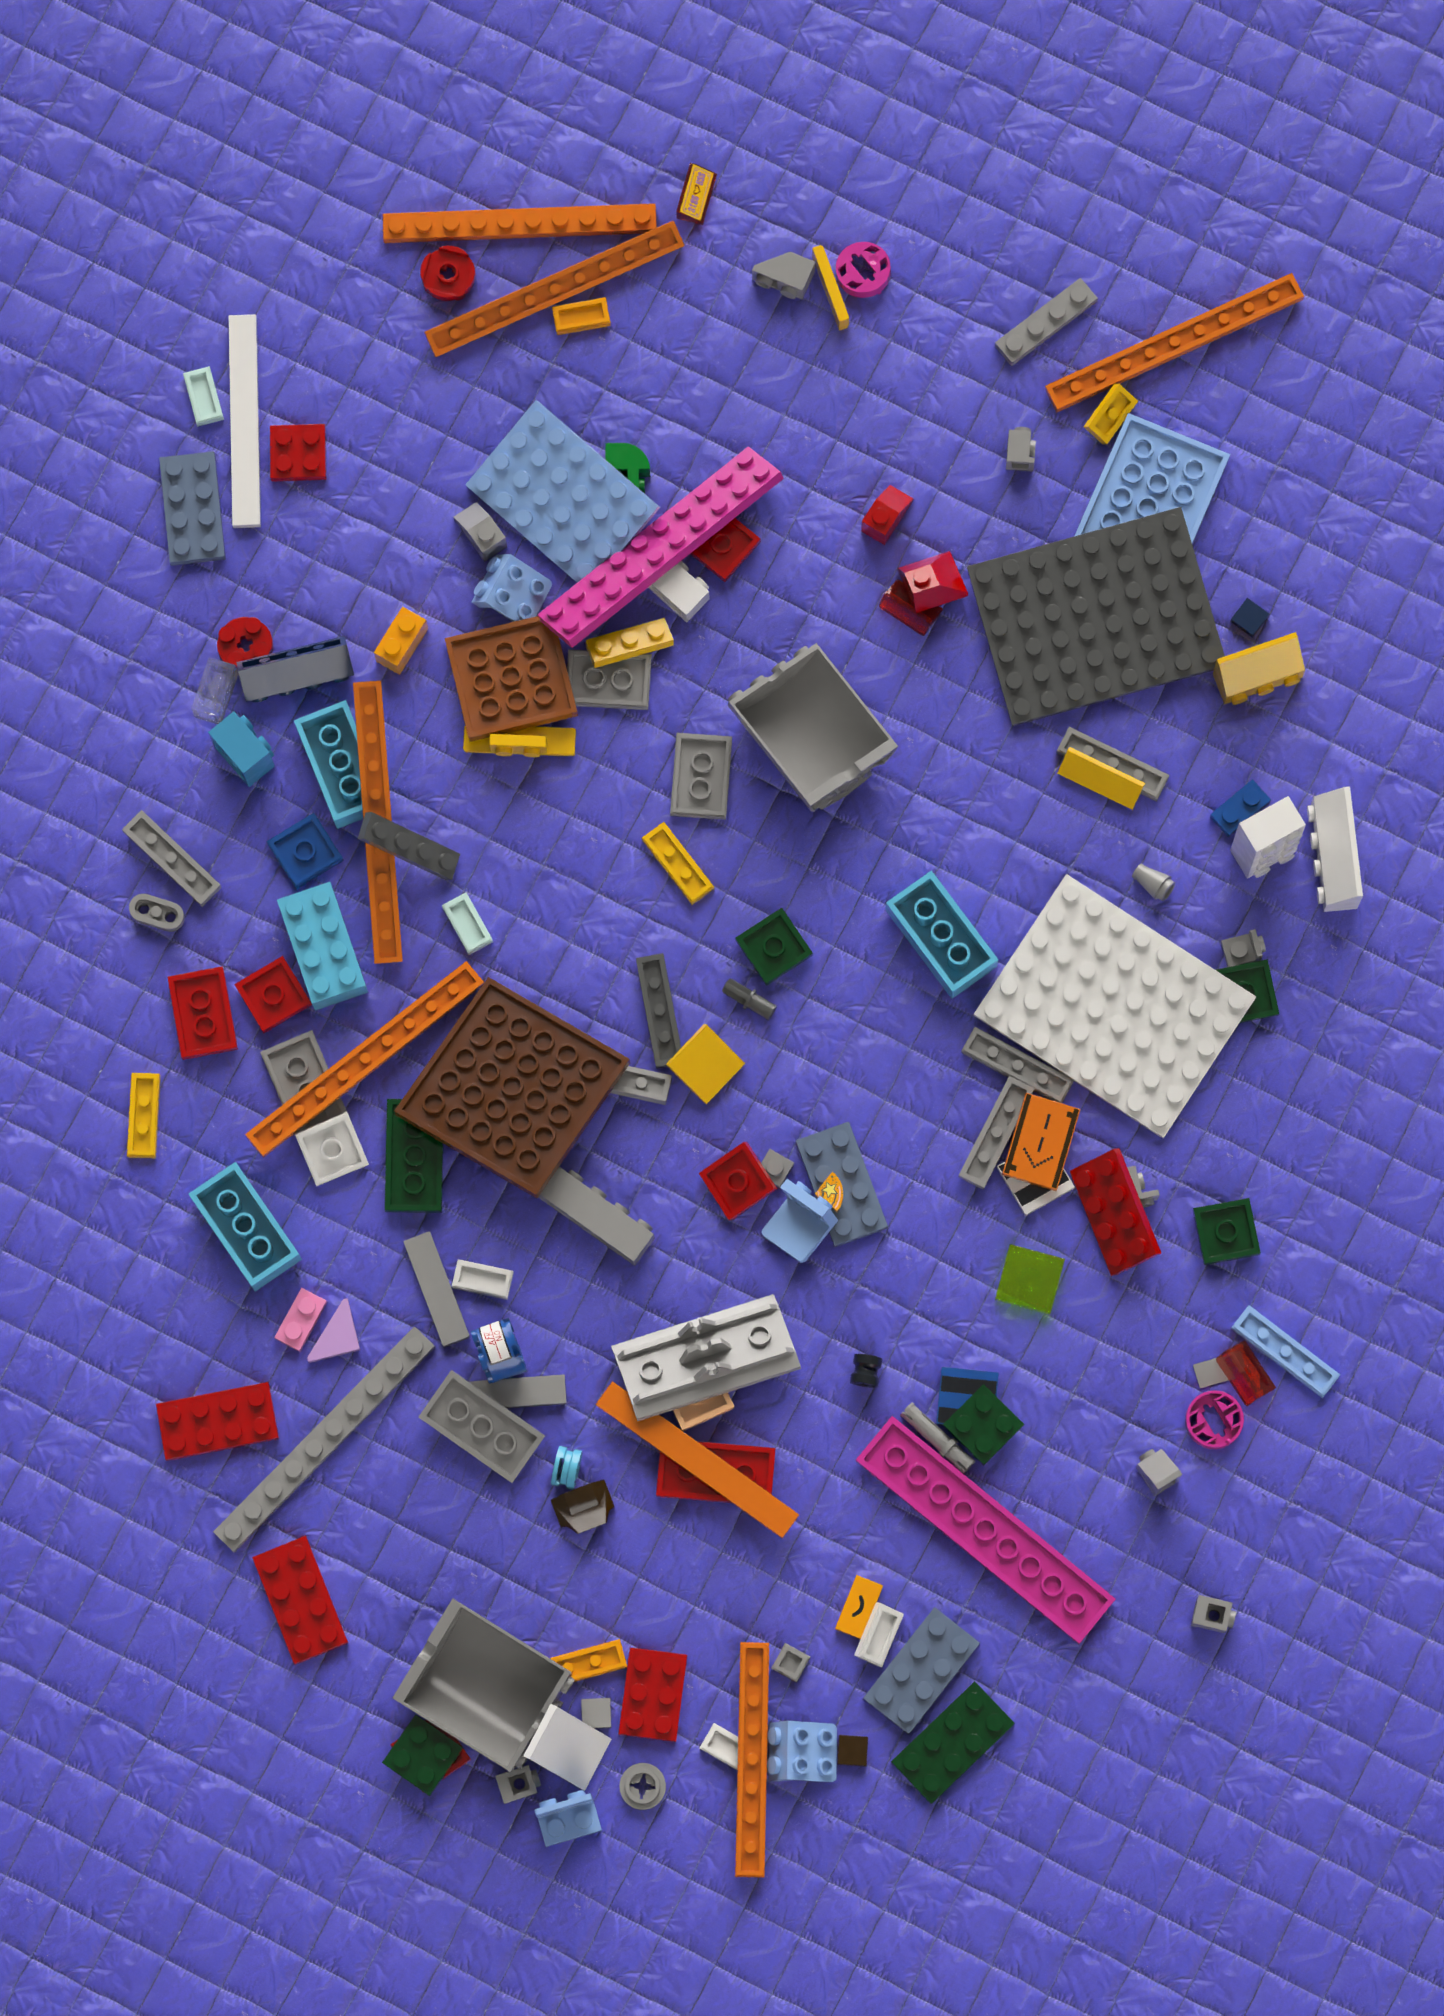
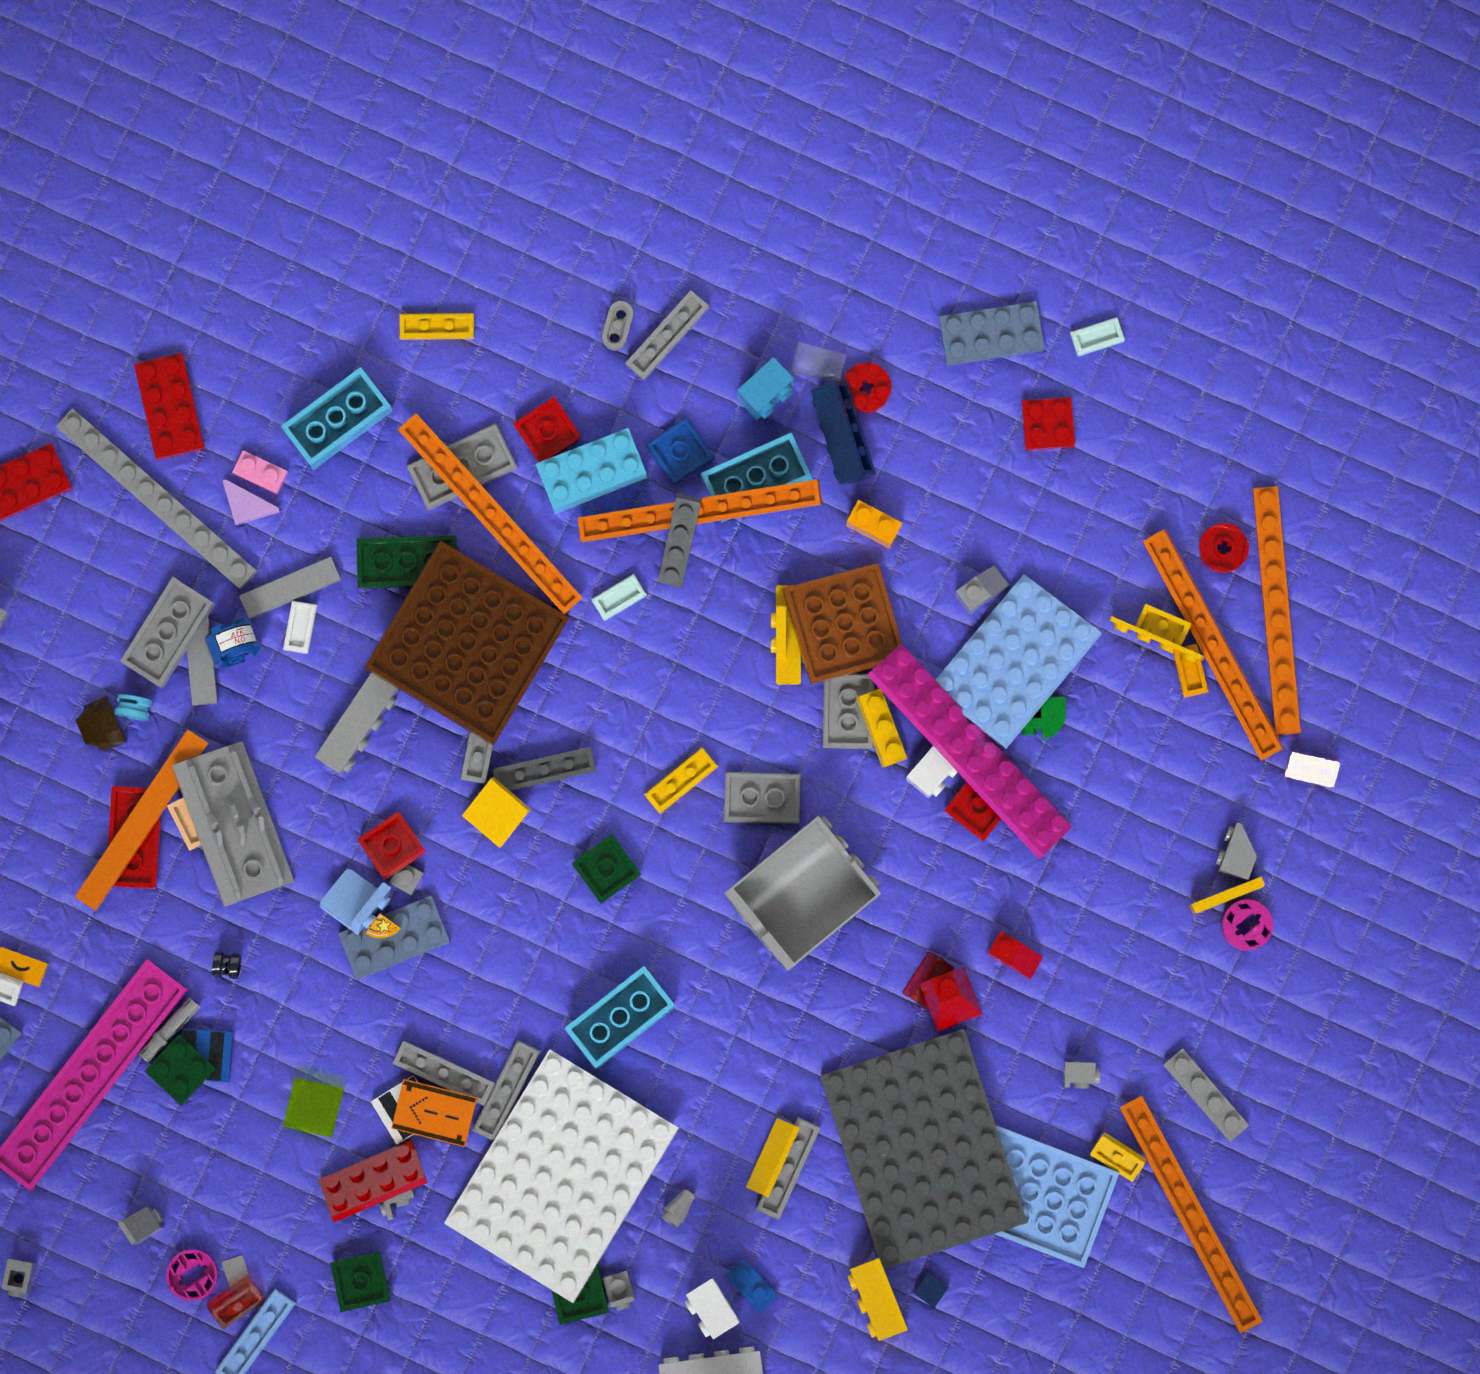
camera: 85 degrees right, 5 degrees up
red plate [168,966,238,1060] -> none
white tile [229,314,261,528] -> none
white tile [295,1112,369,1186] -> none
light blue bracket [471,554,552,622] -> none
dark grey axle [722,979,777,1021] -> none
none -> yellow bracket [1109,604,1205,663]

